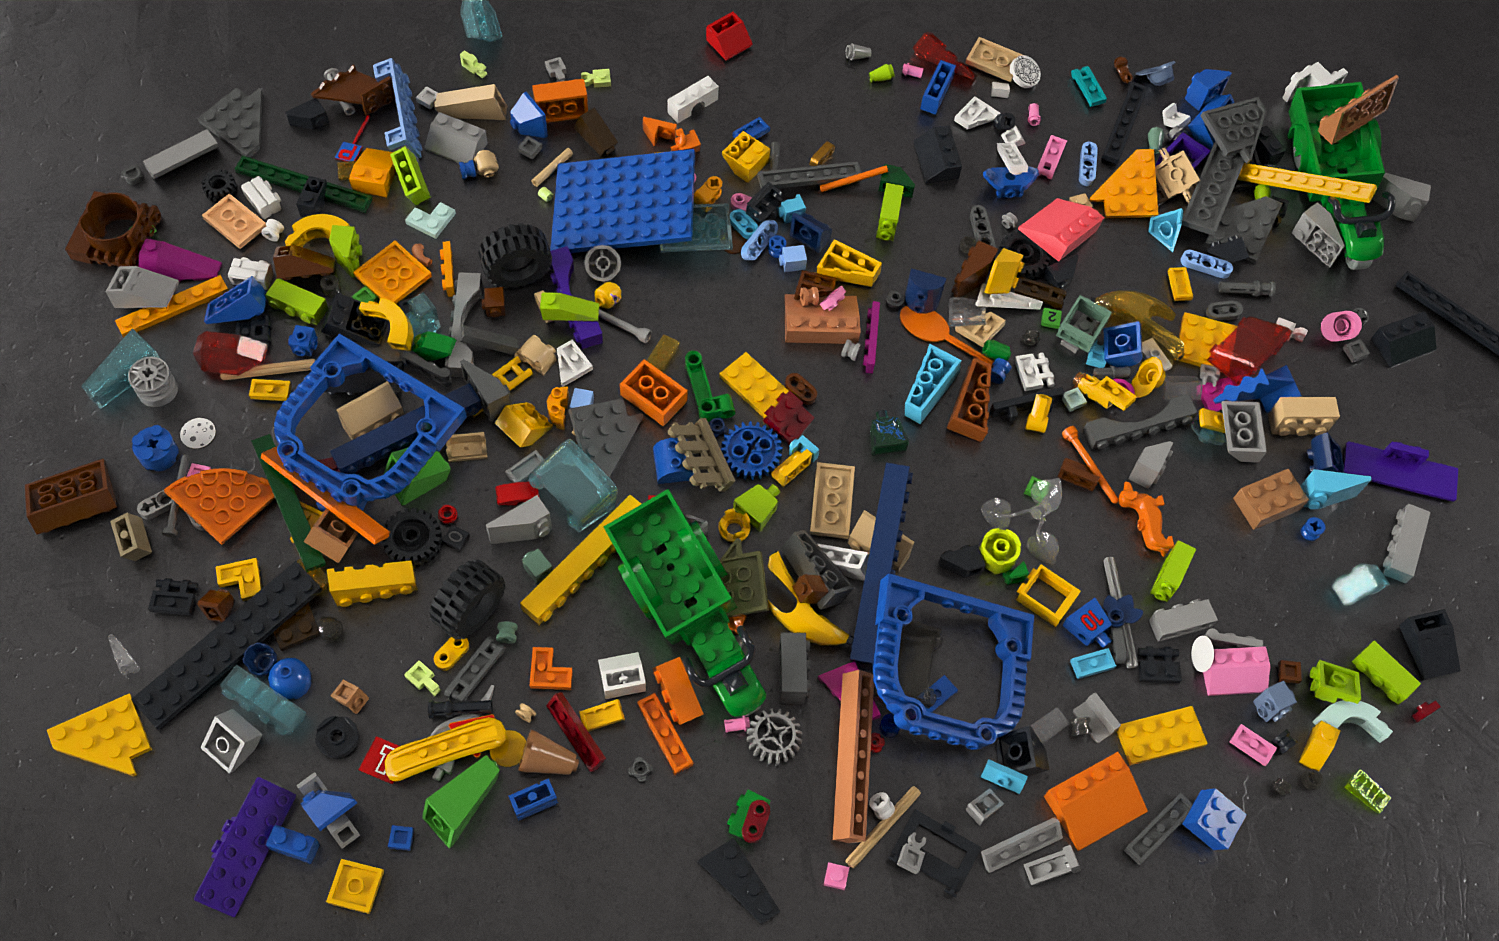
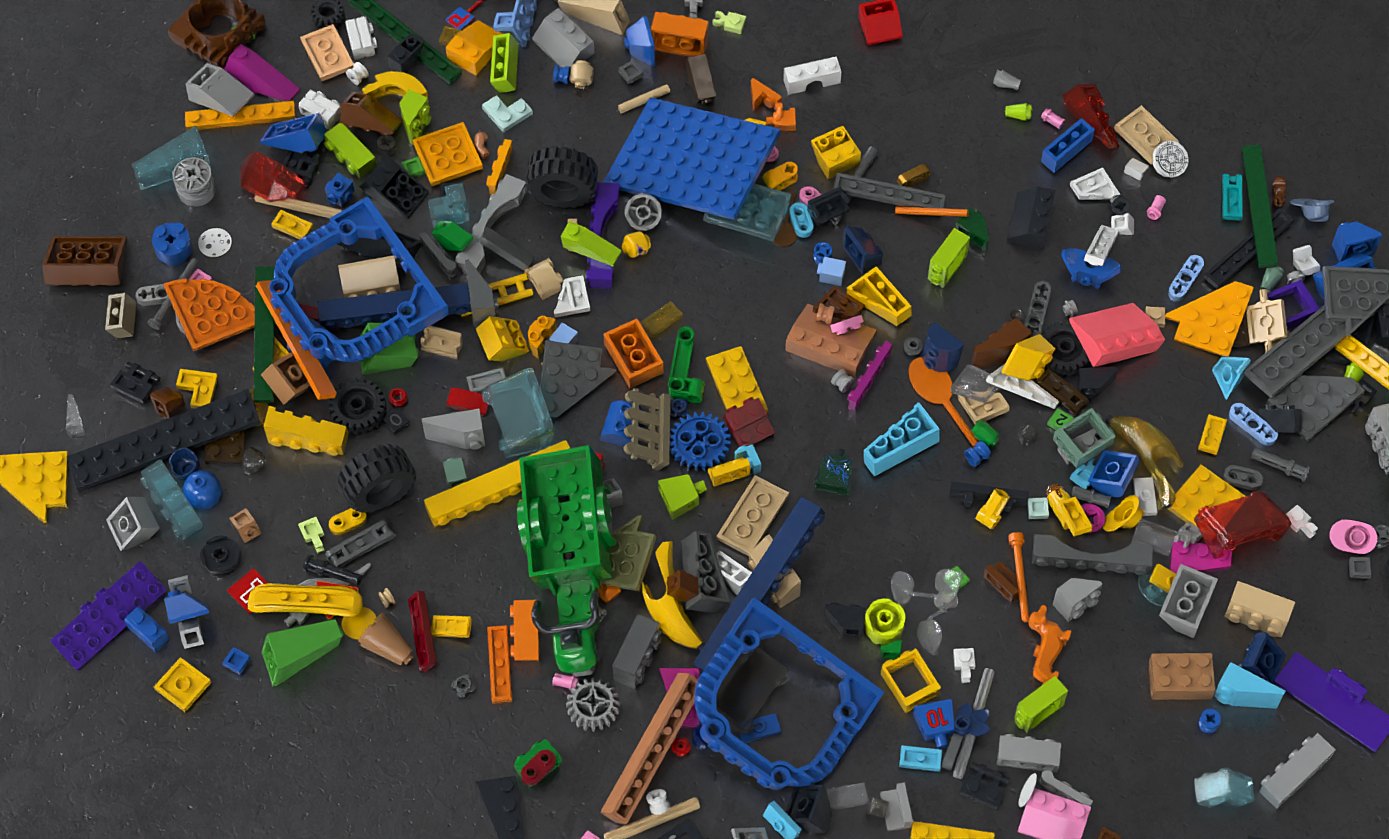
camera: 30 degrees right, 0 degrees up
yellow arch [359,298,414,351] -> none
reddish brown brick [482,287,506,317] -> none
sand green wheel [496,621,518,644] -> none
blue brick [509,778,558,821] -> none
orange plate [530,647,573,690] -> none
yellowish green piece [538,187,554,202] -> none
white slope [598,652,646,699] -> none
light grey piece [599,309,652,344] -> none
yellow piece [718,508,751,543] -> none
blue plate [732,117,770,139] -> none
light blue beam [741,220,778,260] -> none
medium azure brick [777,194,806,224] -> none
reddish brown plate [785,373,817,405] -> none
dark orange wedge [947,358,991,442] -> none
white plate [1014,353,1055,391] -> none
bright pink plate [1038,135,1067,180] -> none
blue piece [1213,365,1302,413] -> none
none -> white plate [953,648,975,683]
none -> dark green tile [1242,145,1278,268]

